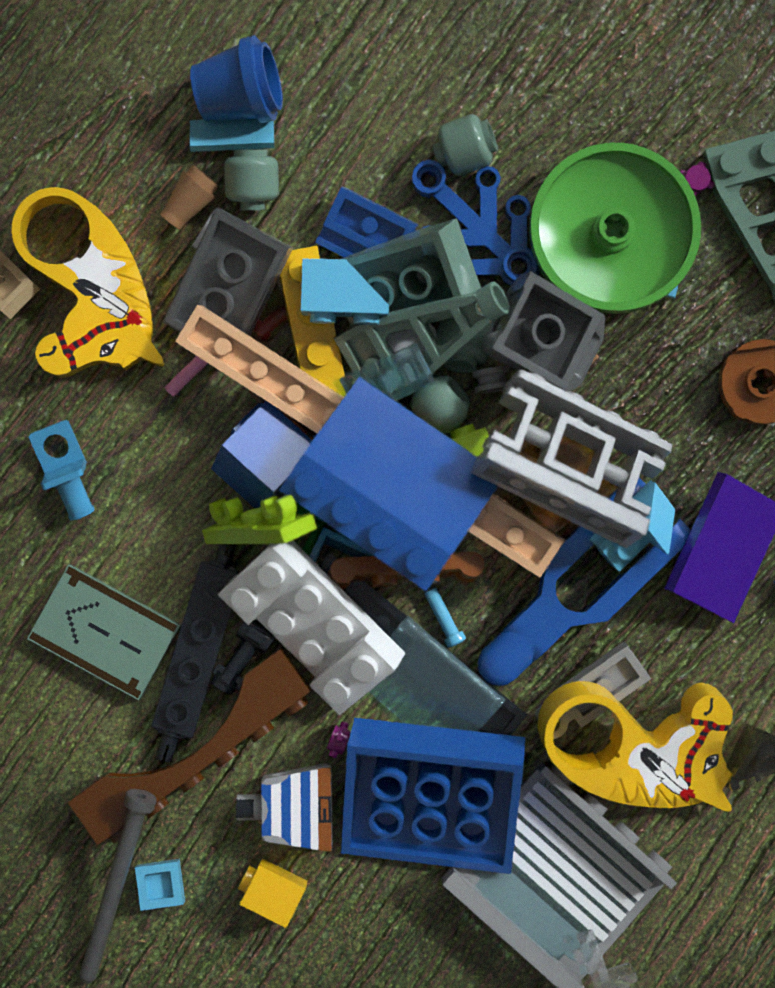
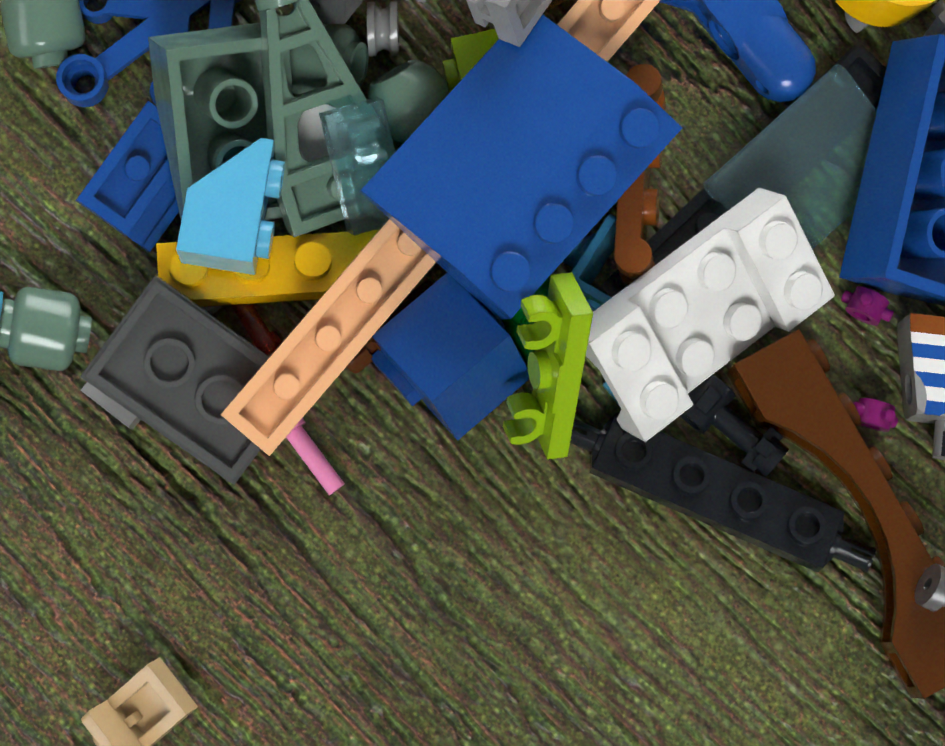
camera: 80 degrees left, 5 degrees down
yellow animal [12,187,165,378] -> none
sand green tile [27,564,181,701] -> none
dark azure bracket [29,420,95,521] -> none
medium nougat cone [160,165,219,230] -> none
medium azure piece [424,588,466,648] -> none
none -> magenta piece [853,398,898,432]

